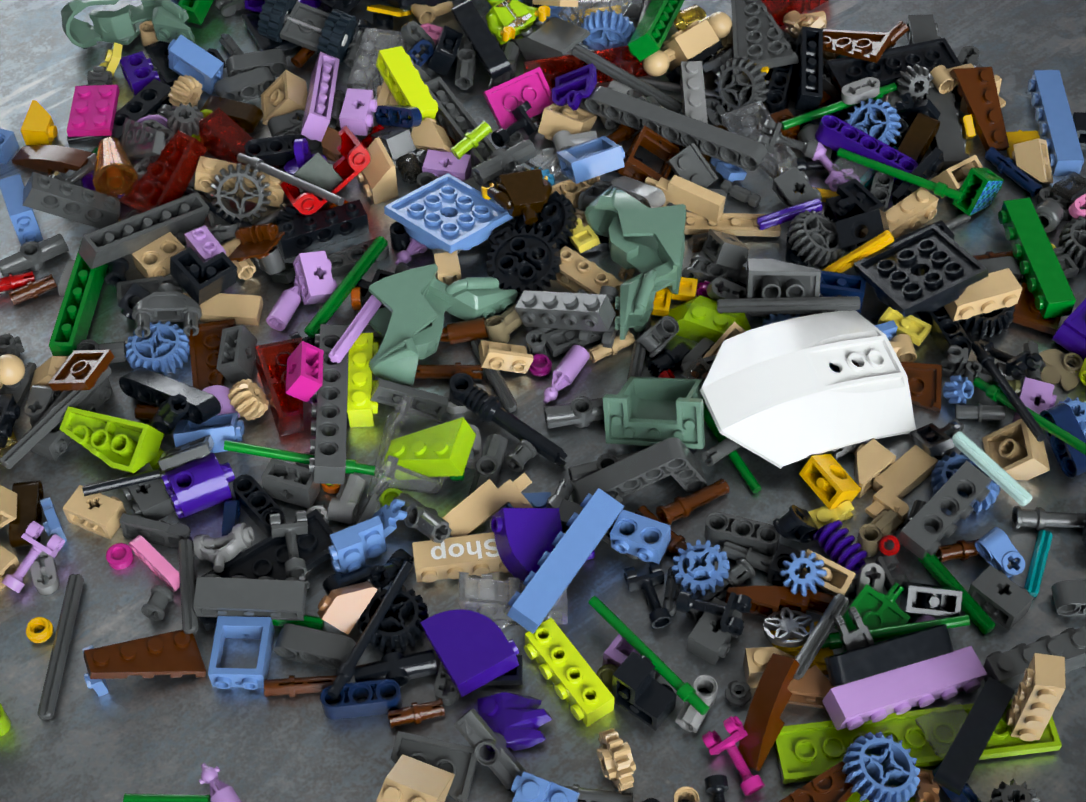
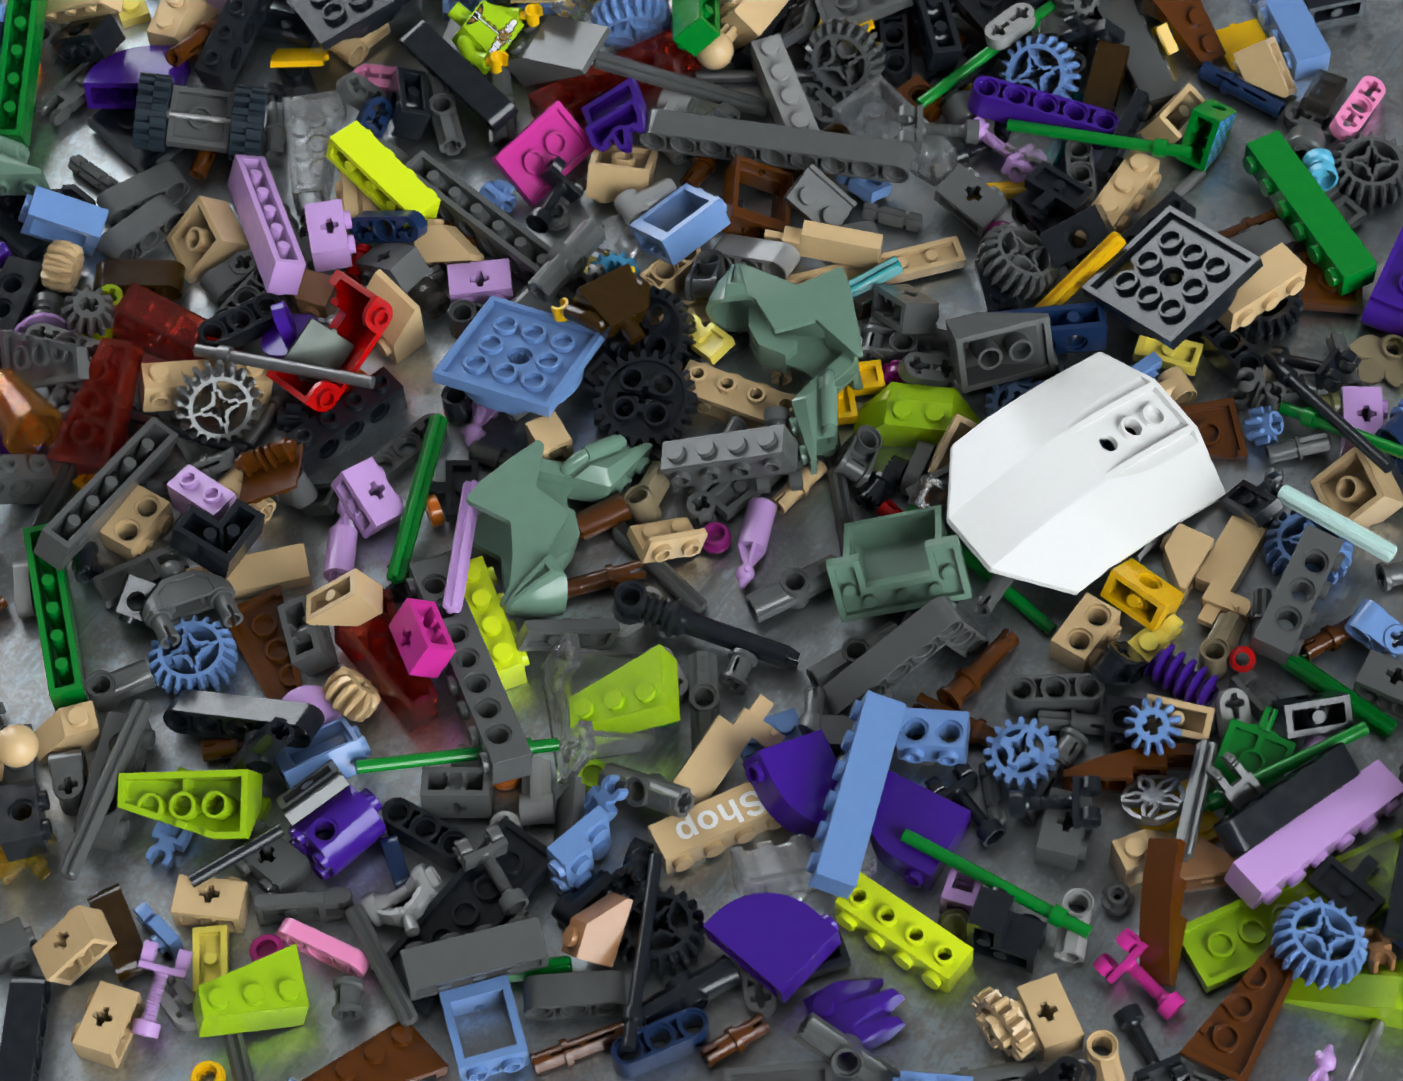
camera: 15 degrees left, 5 degrees up
reddish brown plate [48,349,115,391] -> none
lime pin [450,121,493,160] -> none
dark grey axle [717,296,861,313] -> none
dark purple axle [757,198,823,230] -> none
none -> medium blue plate [146,821,194,871]
none -> light yellow plate [192,924,230,996]
none -> lime wedge [193,944,309,1038]
none -> tan slope [306,568,383,626]
none -> medium blue gear [479,179,517,214]
none -> teal axle [849,257,903,299]
none -> dark purple brick [868,770,971,891]
none -> tan brick [1015,973,1085,1063]
none -> tan brick [1049,592,1122,673]
none -> medium azure wheel [1302,148,1338,192]
none -> black plate [1307,854,1385,927]

